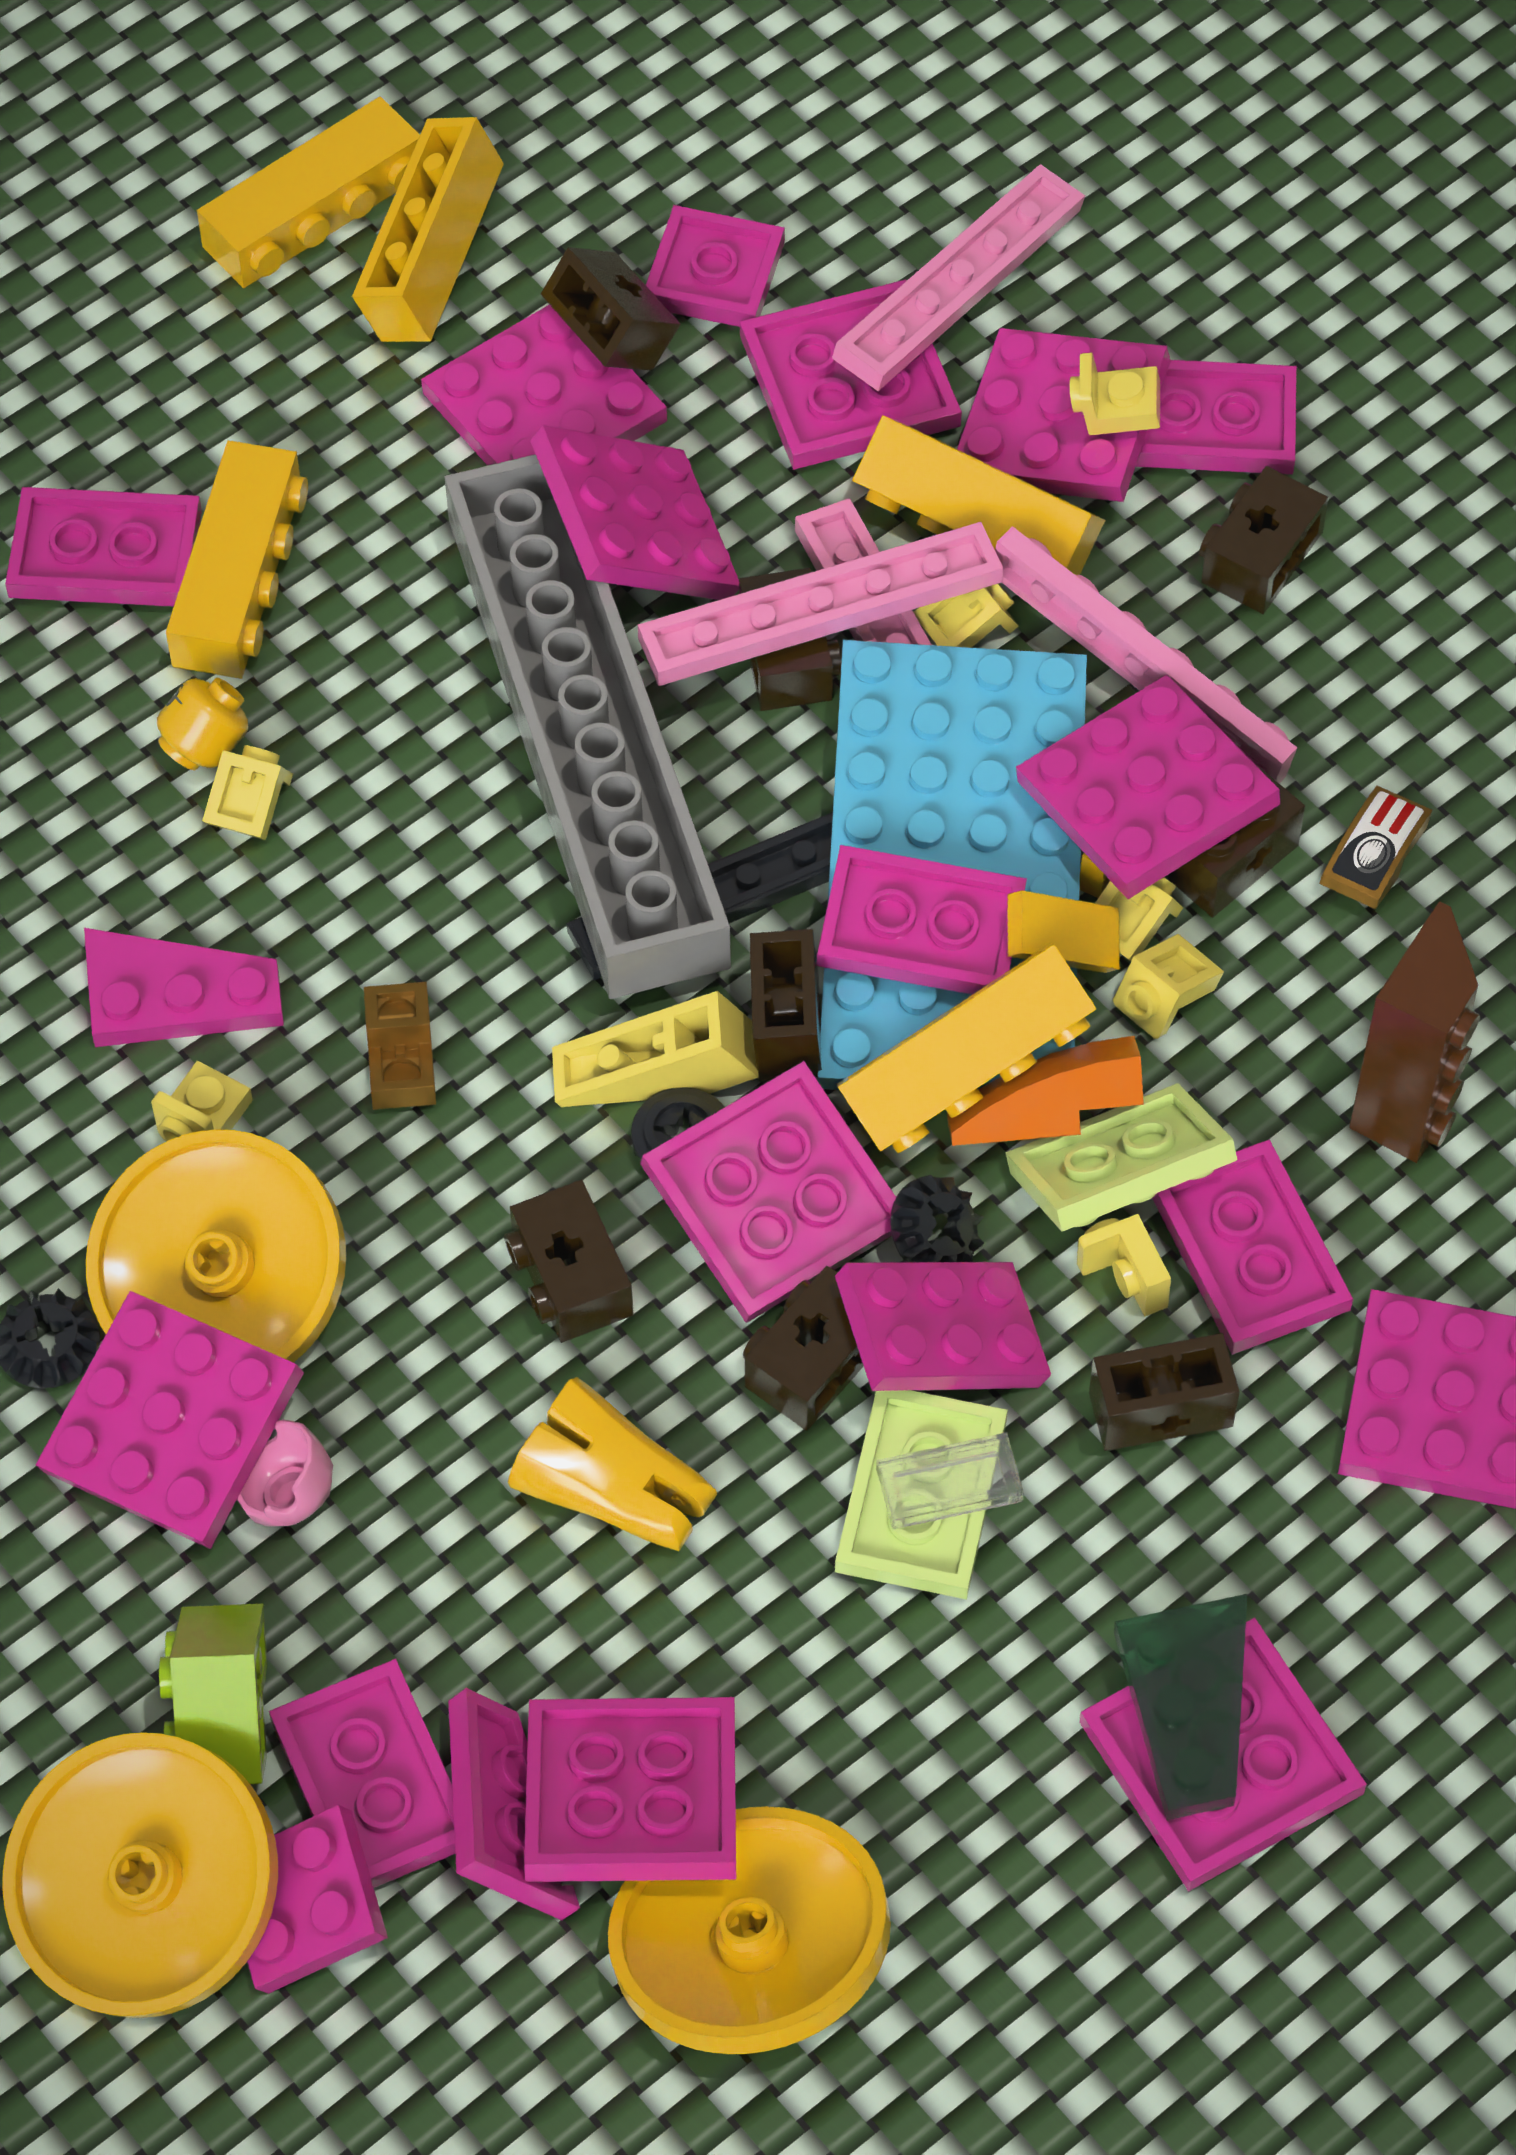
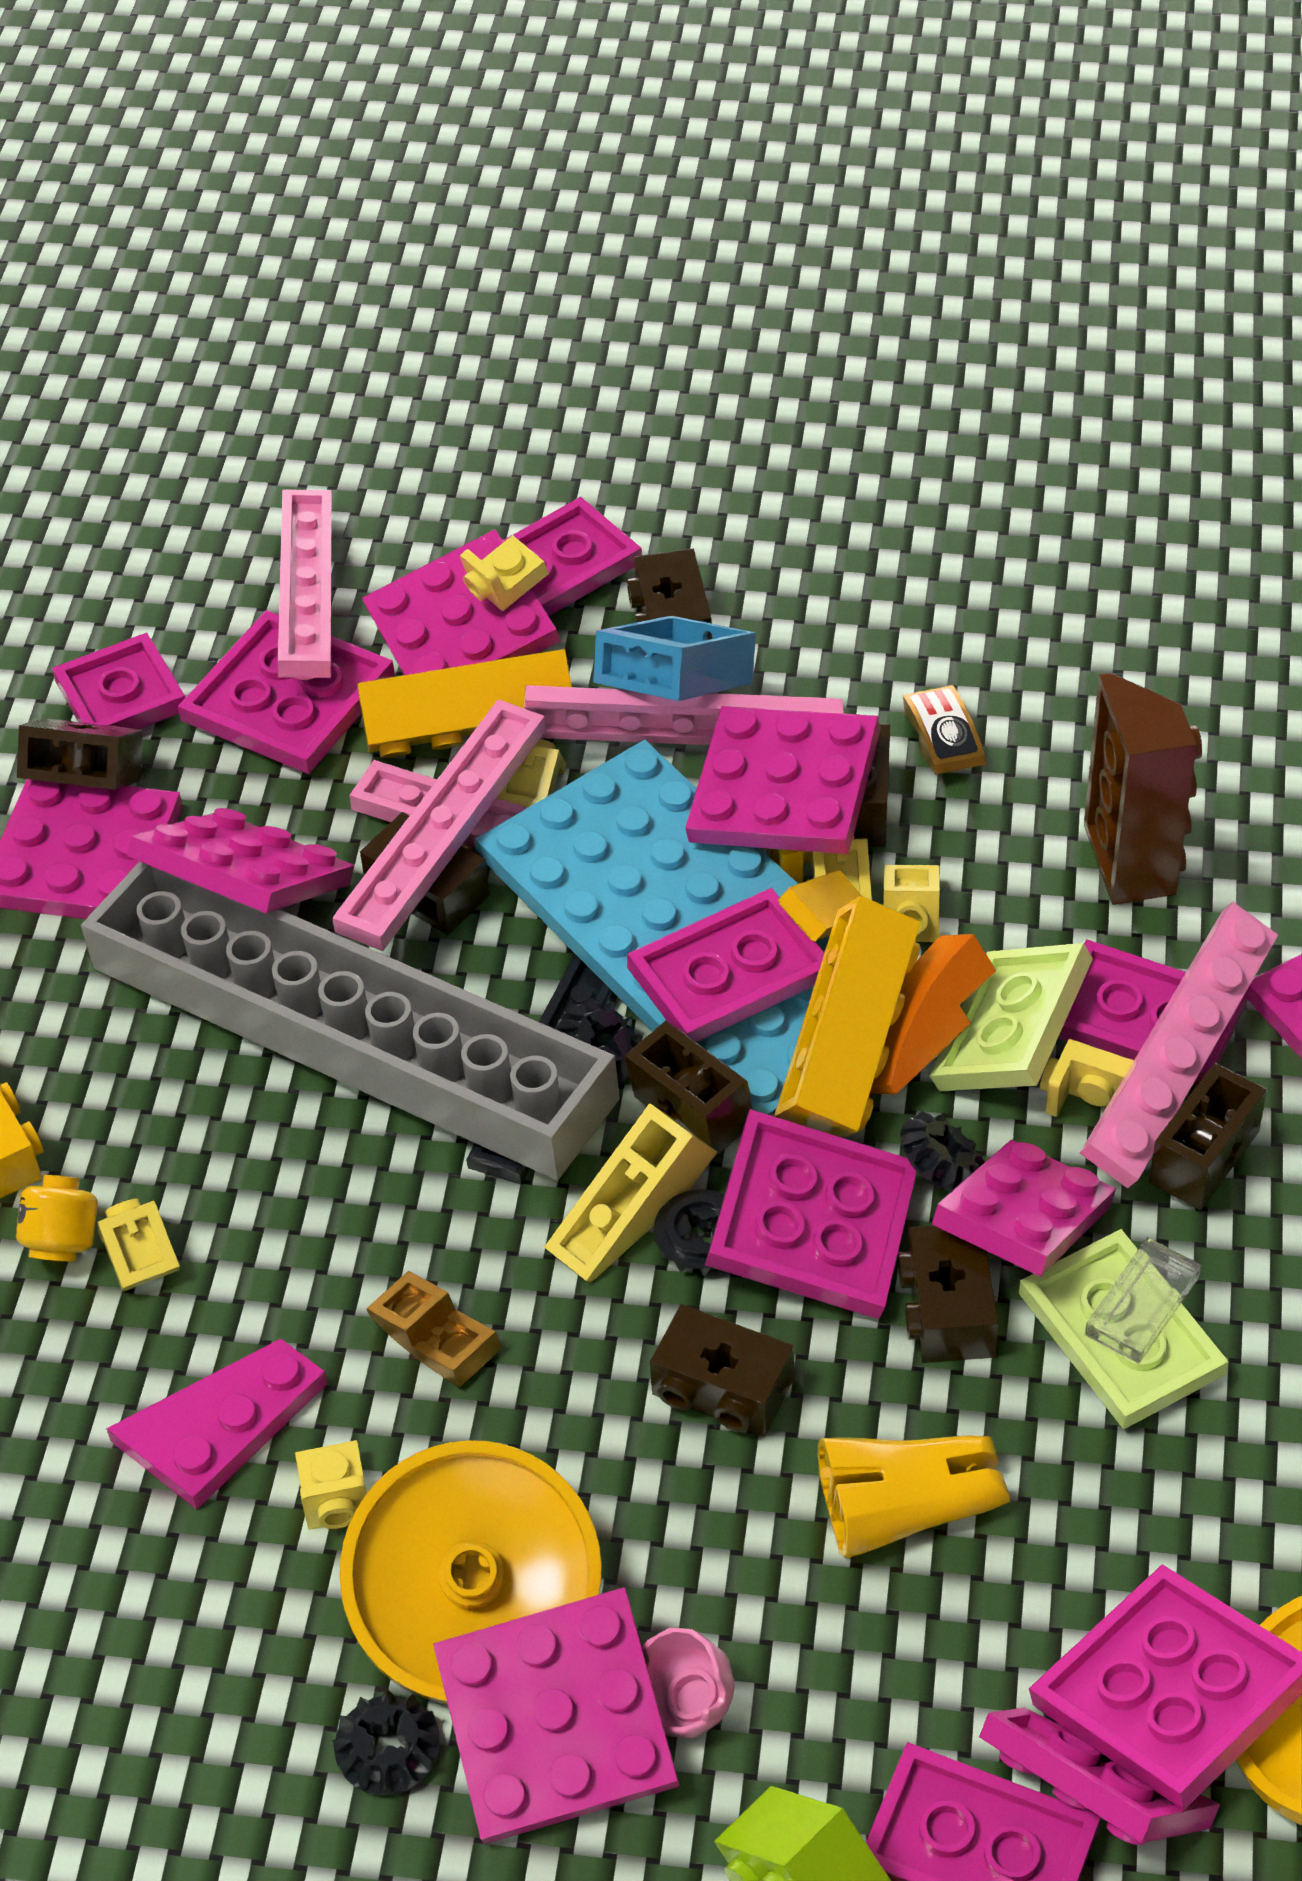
camera: 40 degrees left, 10 degrees down
none -> black gear [556,997,643,1083]
none -> dark azure window [593,616,756,701]
none -> bright pink plate [1080,902,1278,1188]

